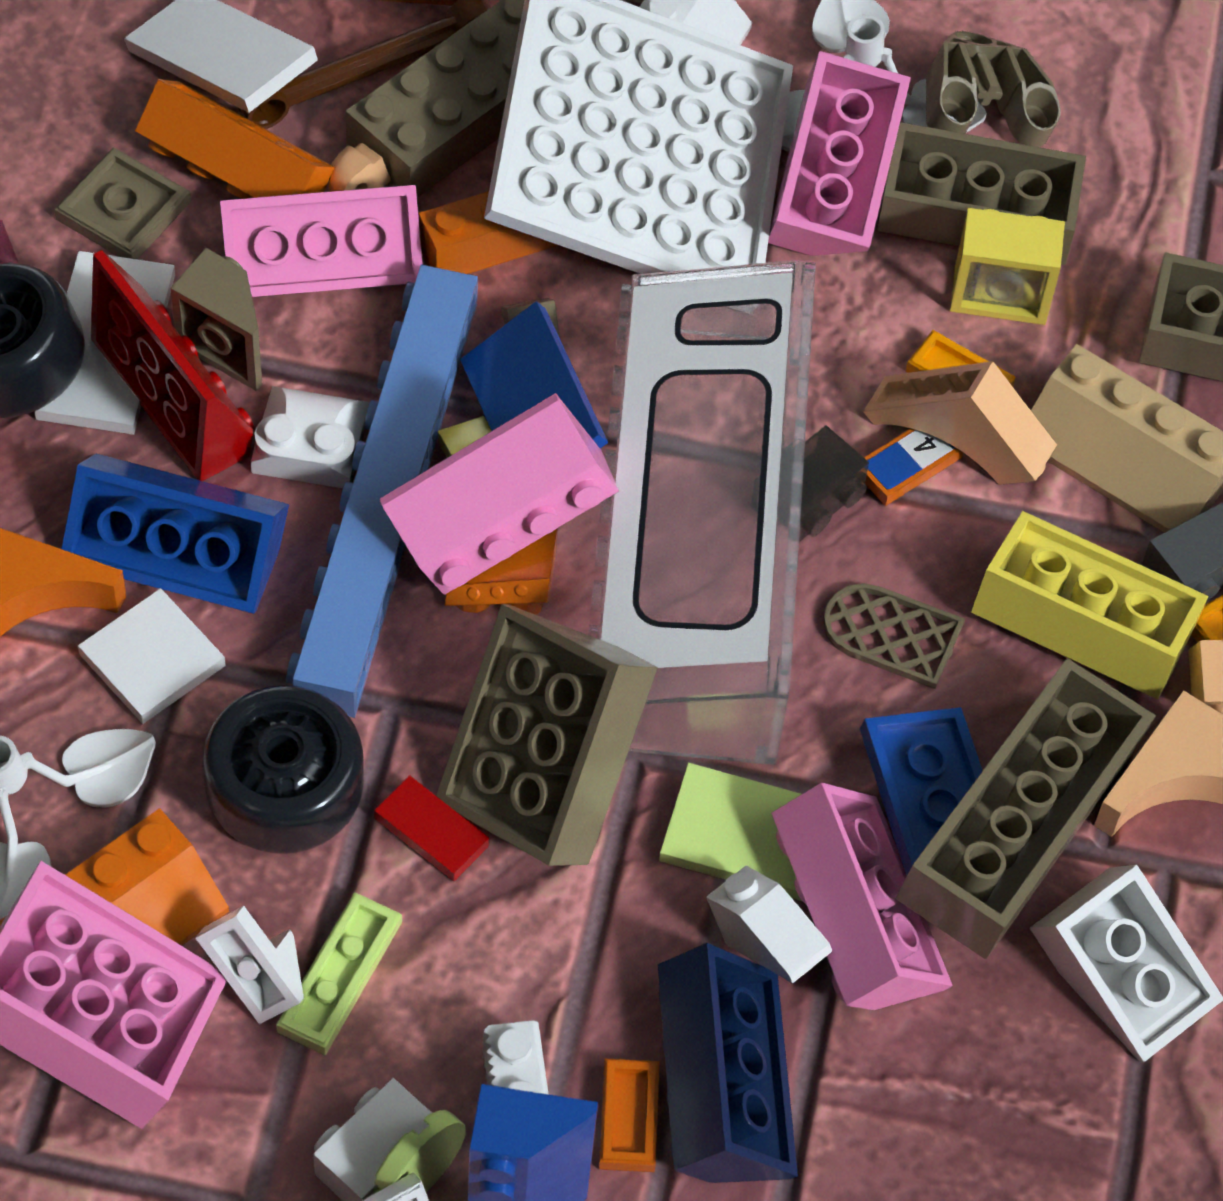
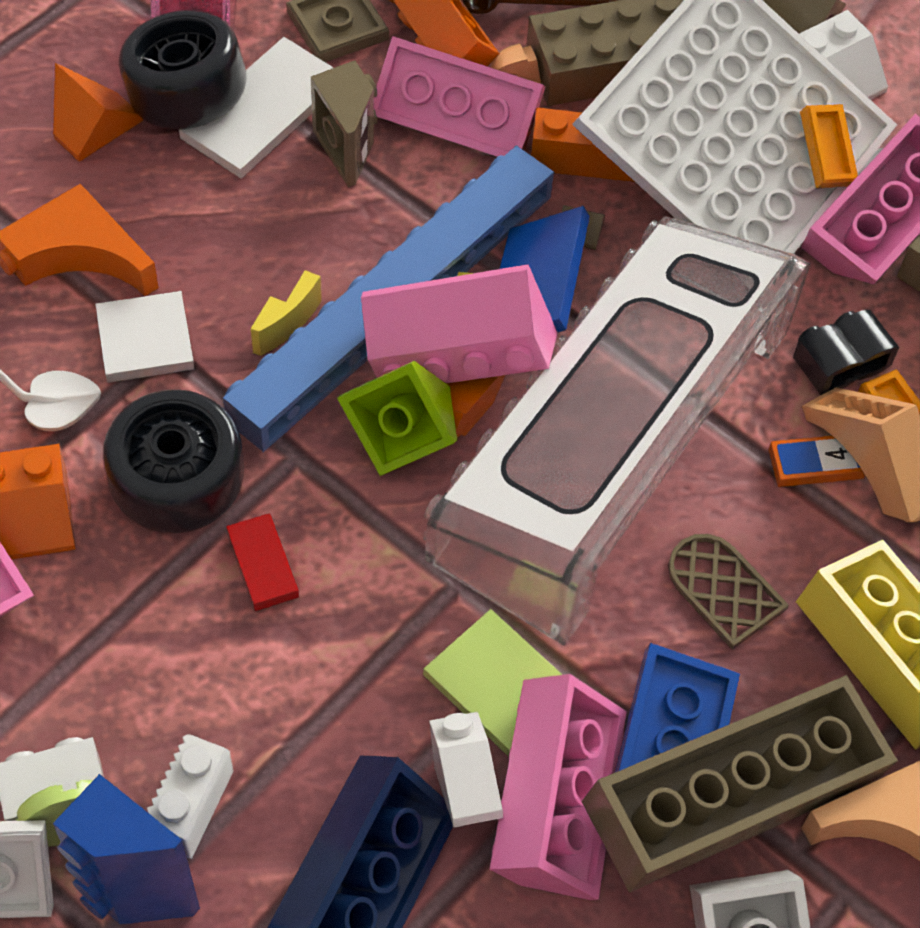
camera: 30 degrees right, 0 degrees up
blue slope [62,453,289,614] -> none
red slope [90,250,255,481] -> none
white slope [196,906,304,1024] -> none
white slope [251,386,370,488] -> none
yellowish green tile [276,892,402,1056] -> none
dark tan slope [436,604,658,866] -> none
orange tile [599,1058,660,1172] -> none
clear smoke brick [751,425,869,546] -> none
none -> light yellow slope [251,270,322,356]
none -> lime slope [337,361,457,476]
none -> black brick [793,310,899,395]
none -> light orange tile [800,104,858,188]

